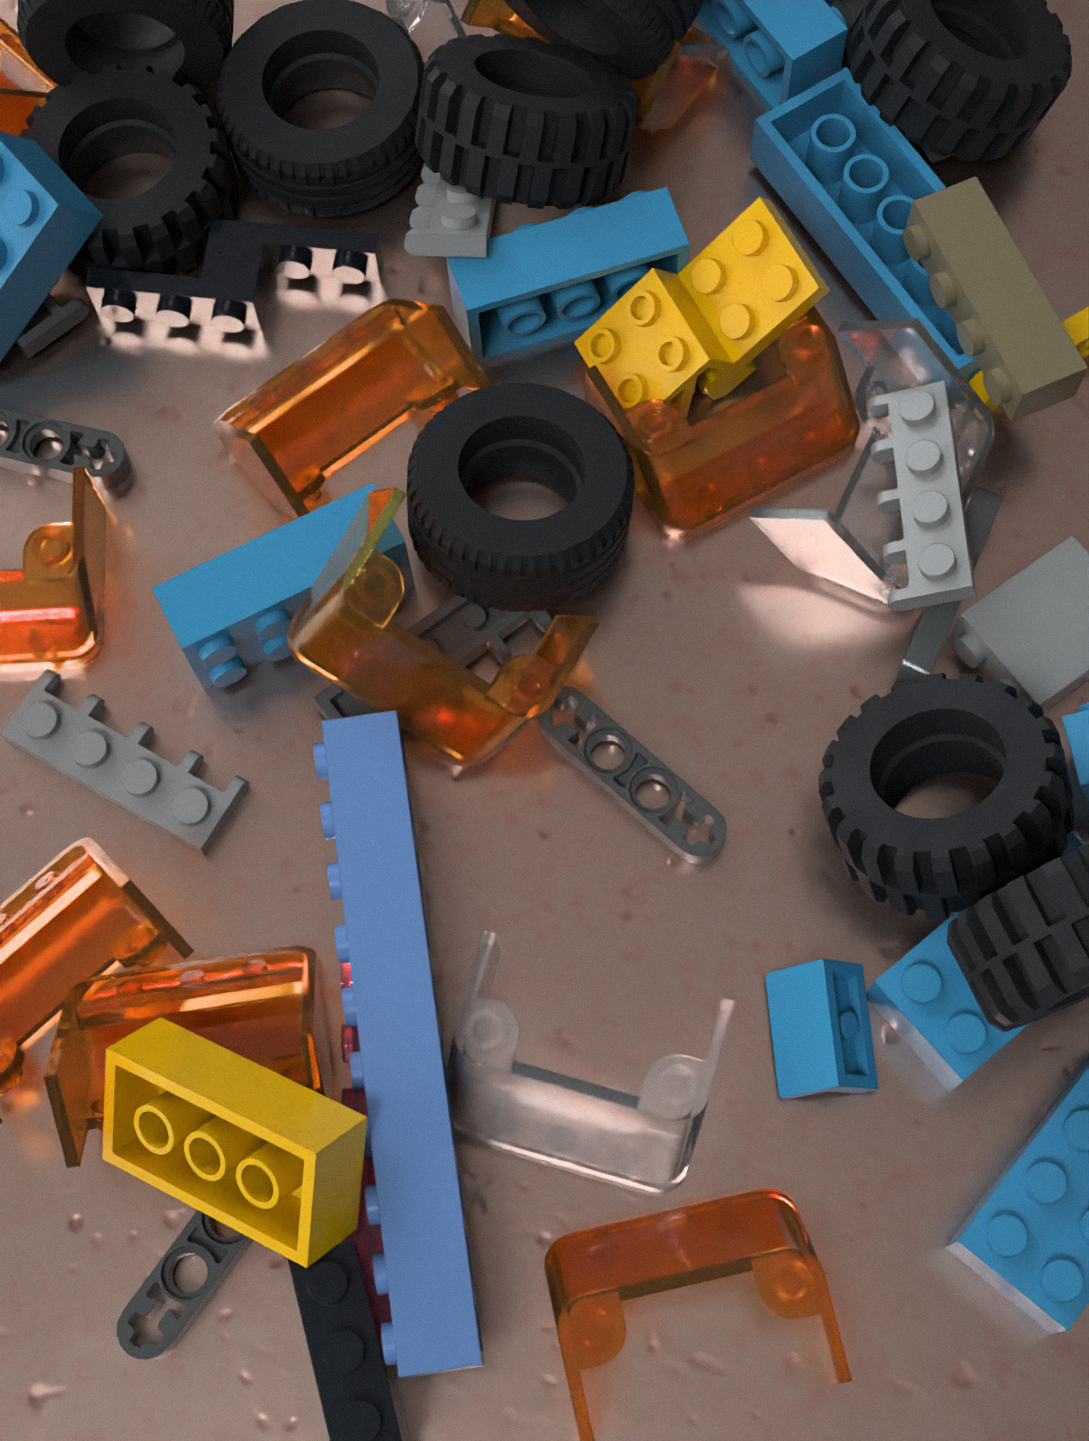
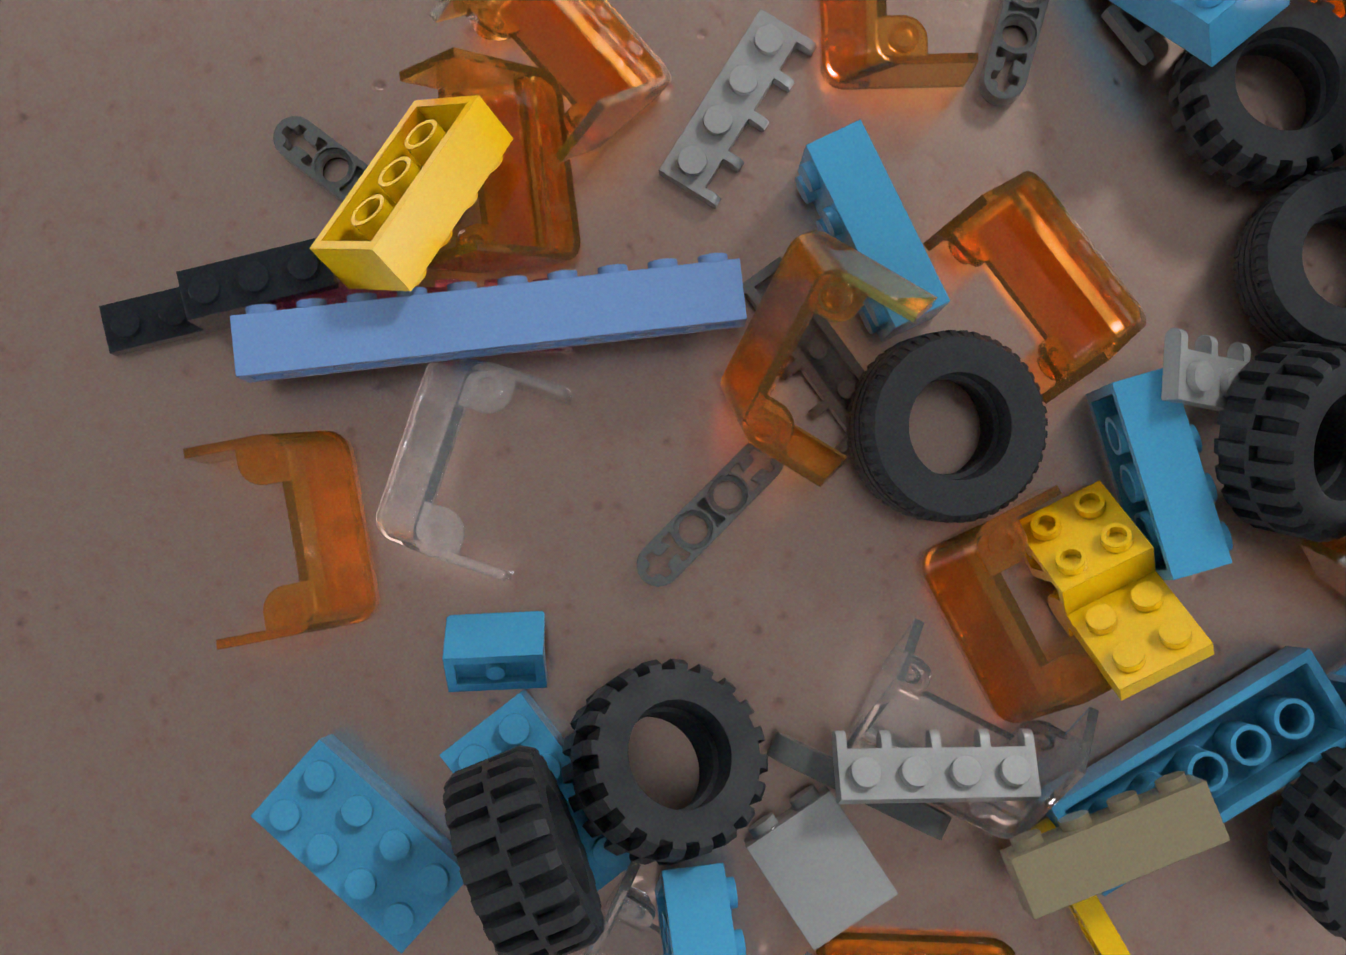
camera: 85 degrees right, 15 degrees up
black bracket [85,218,384,333] -> none

